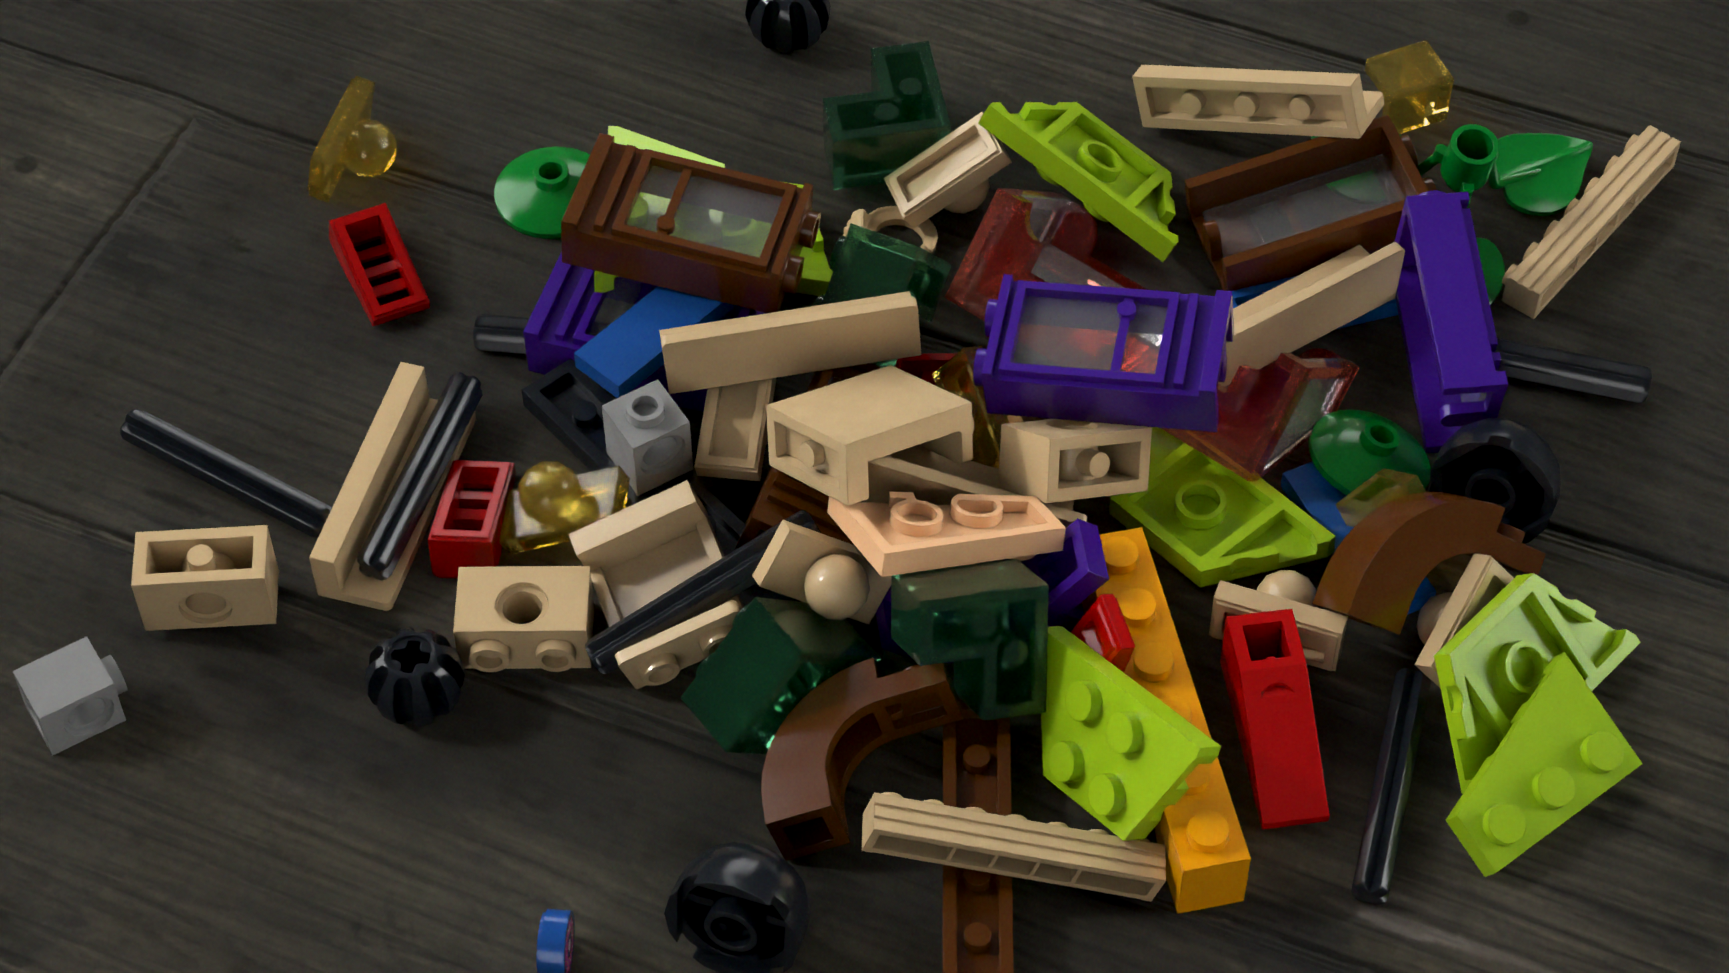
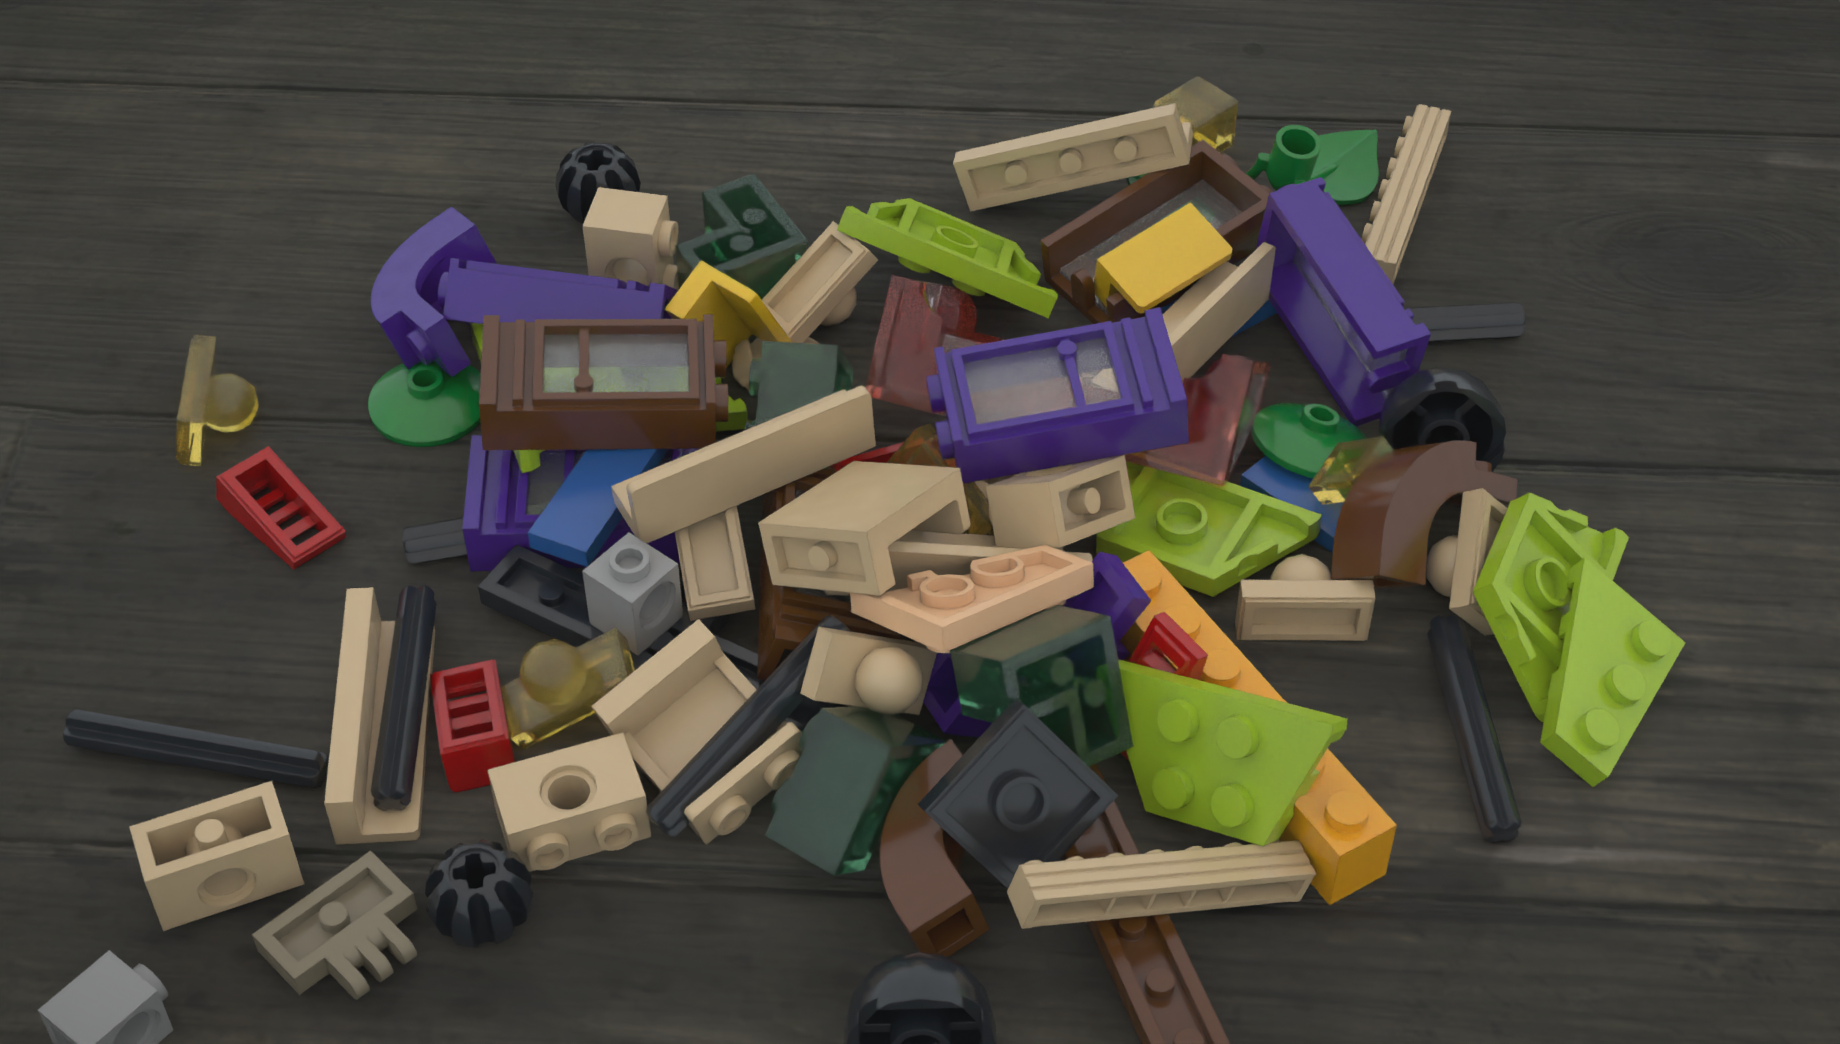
camera: 20 degrees left, 5 degrees down
red slope [1220,609,1330,830] -> none
none -> dark tan hinge [252,851,417,1000]
none -> dark purple arch [371,207,497,377]
none -> dark purple door [438,258,678,326]
none -> tan brick [582,187,682,290]
none -> yellow panel [665,261,793,368]
none -> black tile [918,699,1118,888]
none -> yellow panel [1094,202,1232,313]

